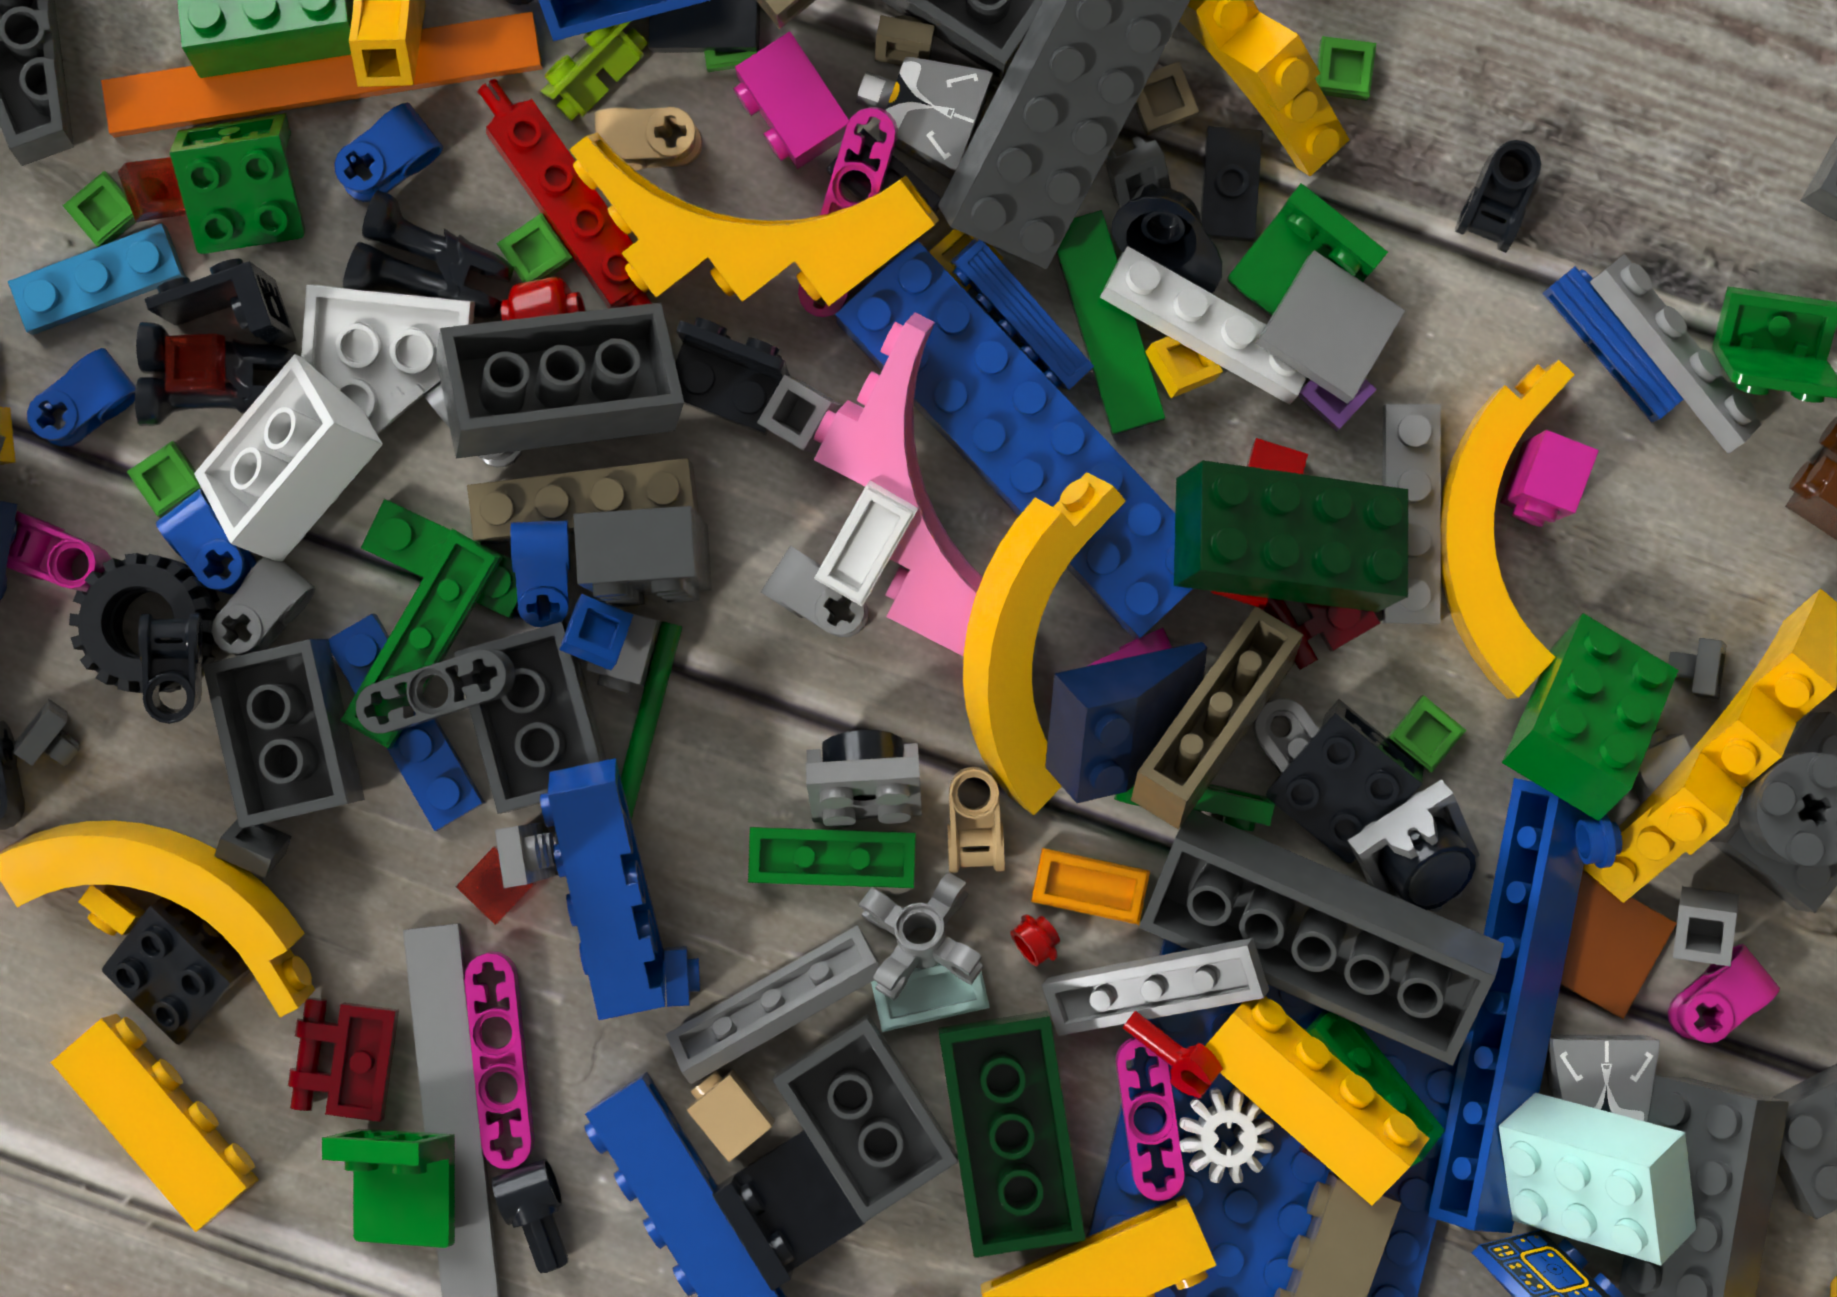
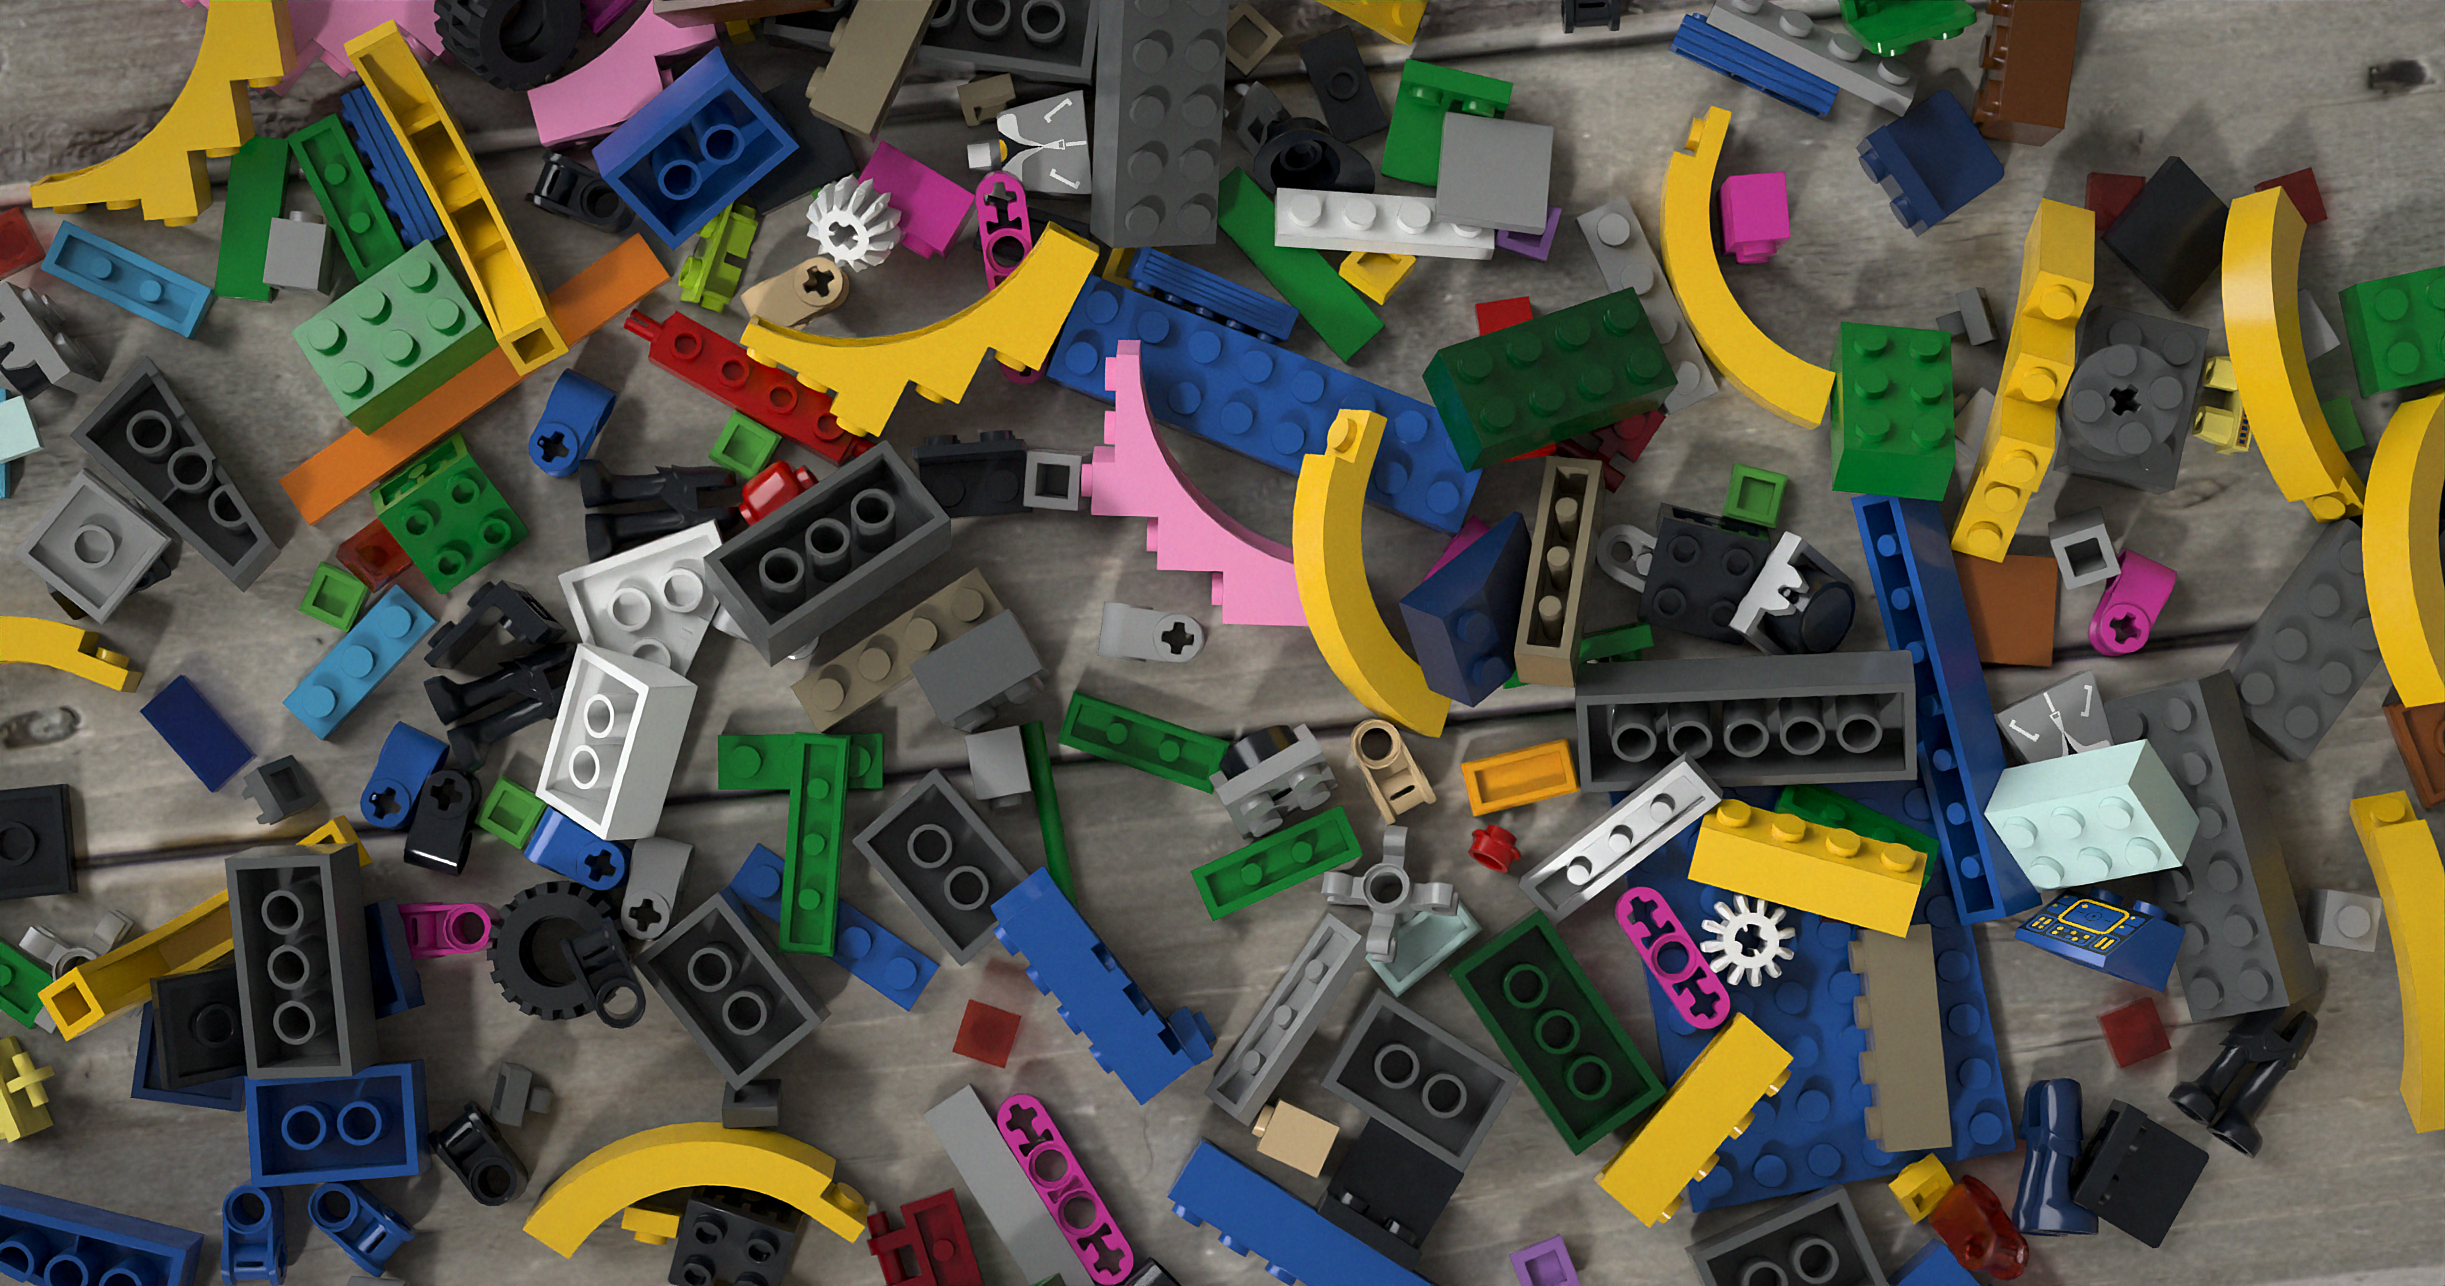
camera: 30 degrees left, 0 degrees up
clear red tile [165,333,225,393] -> none
dark grey beam [356,649,515,733] -> none
light grey plate [495,822,558,888] -> none
blue piece [510,520,570,627] -> none
blue plate [559,594,634,671] -> none
white tile [814,480,919,606] -> none
red bar [1122,1011,1223,1098] -> none
blue plate [1575,814,1622,868] -> none
none -> black piece [403,768,482,877]
none -> white gear [806,174,903,273]
none -> green tile [1057,691,1230,794]
none -> dark blue bracket [1856,90,2004,237]

